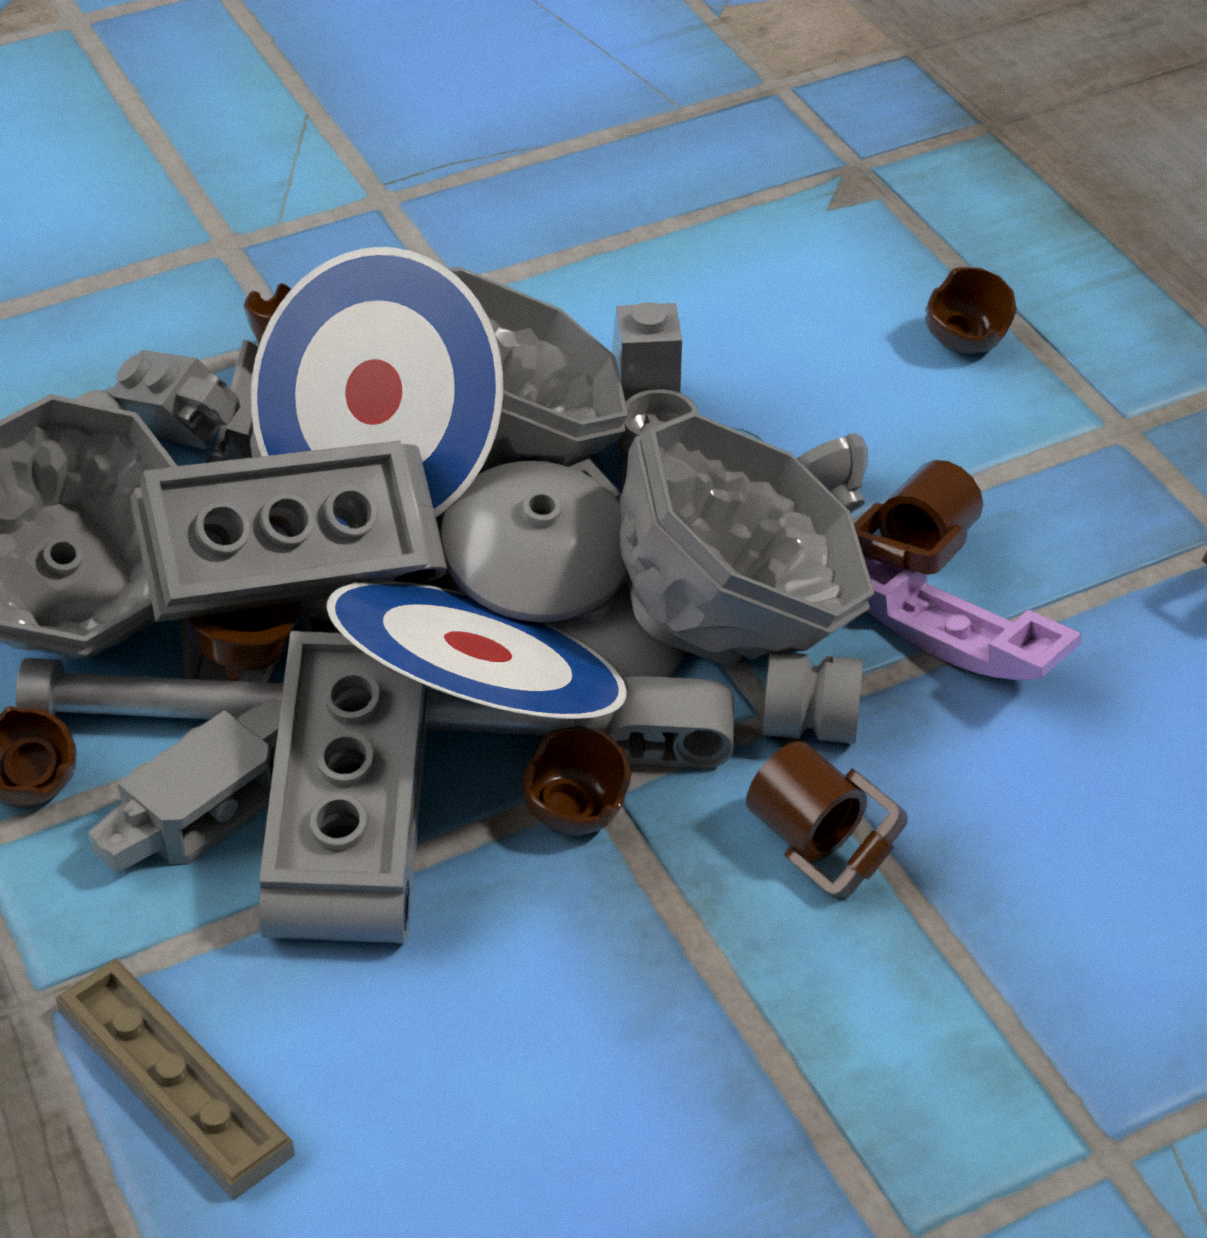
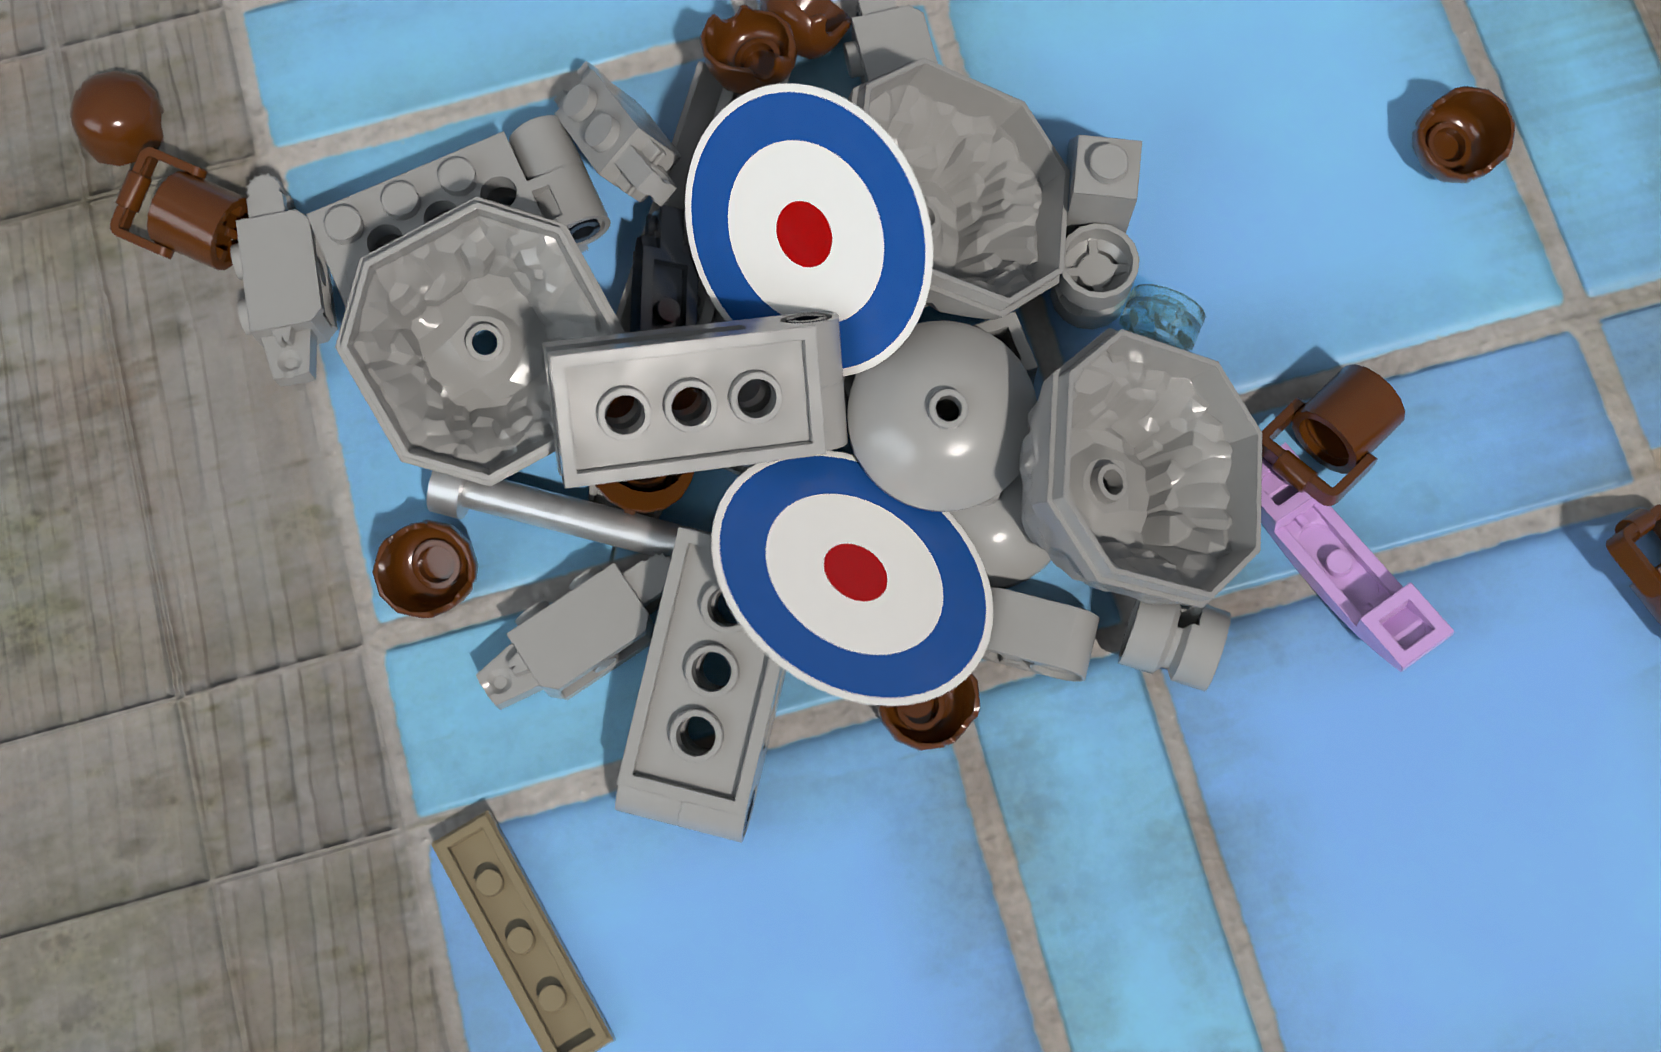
camera: 15 degrees right, 30 degrees up
reddish brown piece [746,741,908,898] -> none
light grey piece [796,433,868,513] -> none

